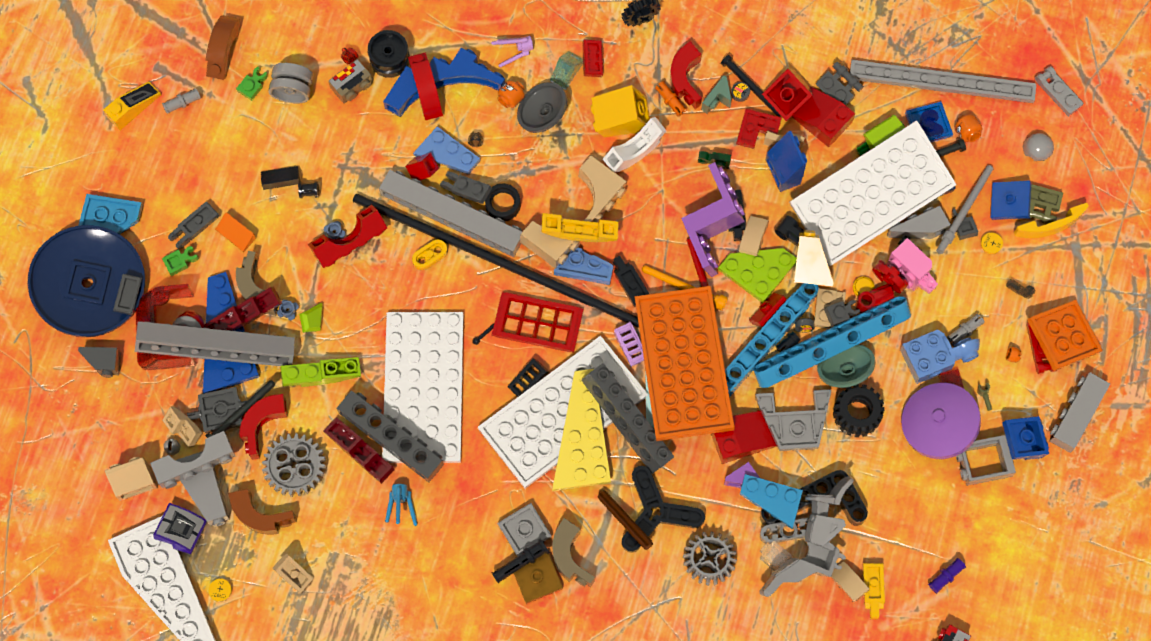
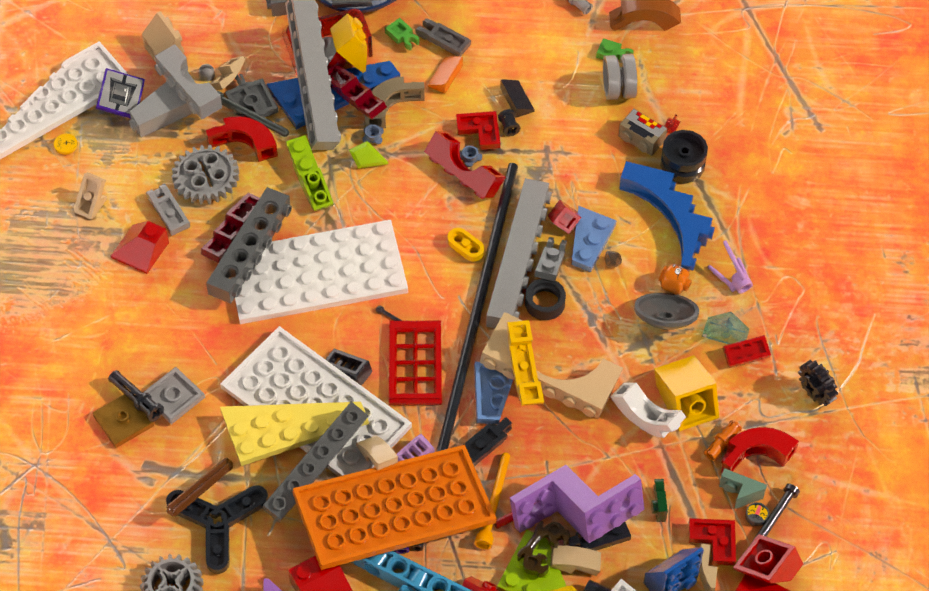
camera: 75 degrees right, 15 degrees down
dark orange arch [228,489,296,535] -> none
dark azure plant [385,484,417,526] -> none
red arch [408,52,443,121] -> none
dark tan arch [552,518,595,587] -> none
none -> slope [111,221,169,274]
none -> light grey plate [146,183,190,236]
none -> yellow slope [330,14,367,73]
none -> tan slope [356,435,398,470]
none -> red plate [456,111,501,150]
none -> dark brown helmet [517,521,570,578]

